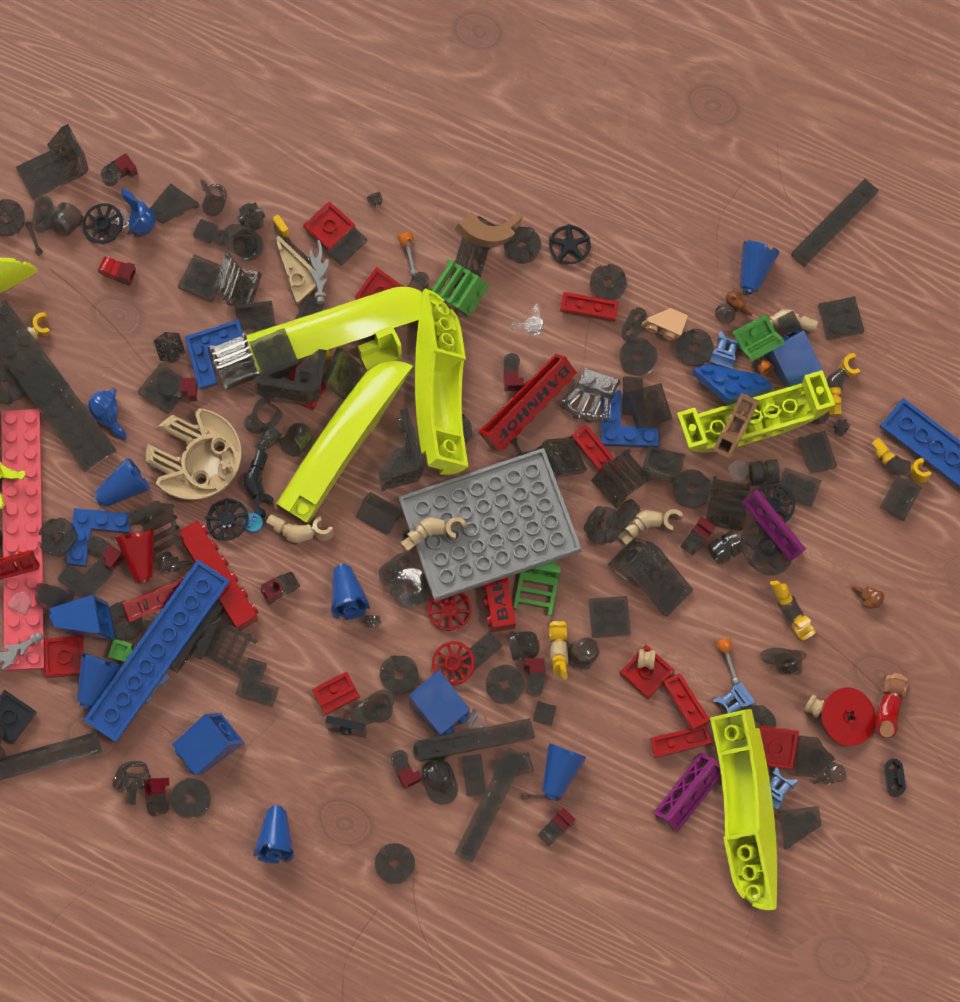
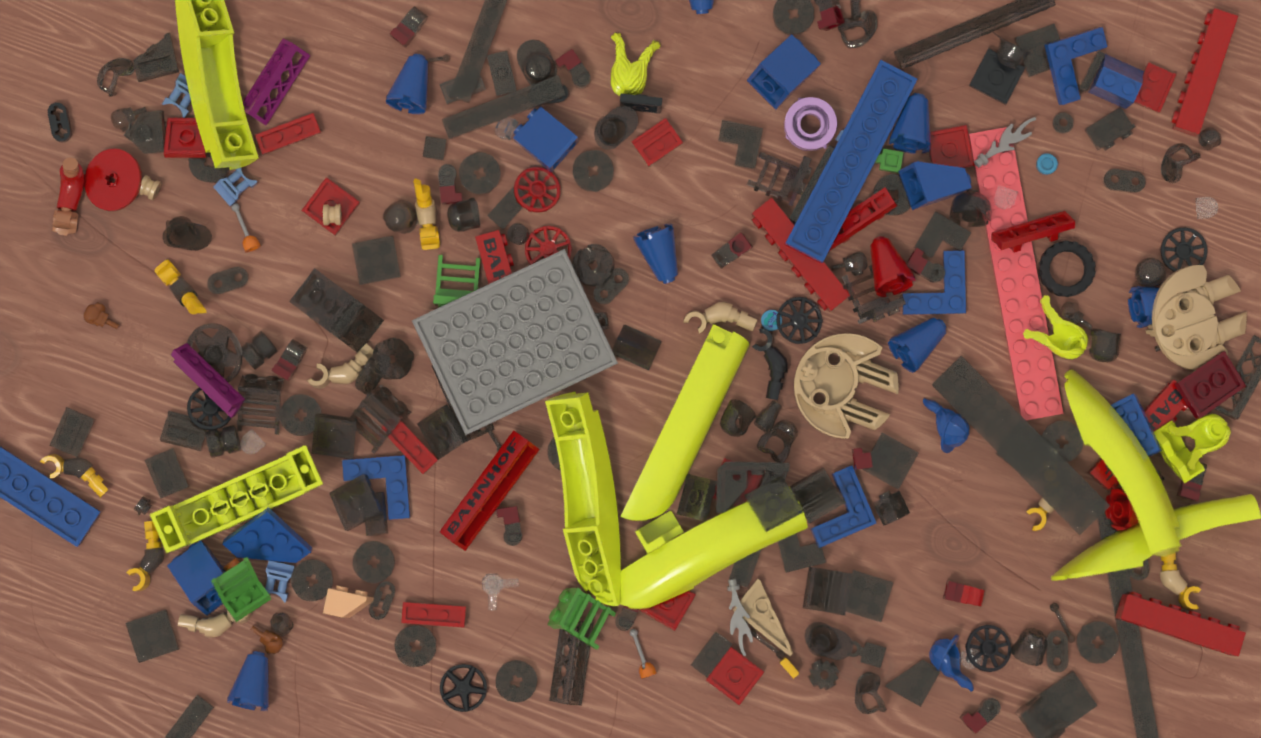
camera: 175 degrees right, 15 degrees up
clear smoke plate [39,517,78,557] -> none
clear smoke plate [363,615,382,627] -> none
clear smoke hinge [367,192,383,207] -> none
clear smoke bracket [379,408,424,492] -> none
tan piece [401,517,468,551] -> none
medium nougat arch [455,211,524,248] -> none
clear smoke plate [559,368,620,423] -> none
red plate [663,673,710,732] -> none
medium nougat arch [713,393,759,458] -> none
clear smoke tile [776,311,802,336] -> none
none -> clear smoke piece [97,58,135,97]
none -> clear smoke plate [207,267,249,295]
none -> clear smoke tile [507,223,529,245]
none -> neon yellow hair [611,33,661,96]
none -> lavender piece [784,97,837,151]

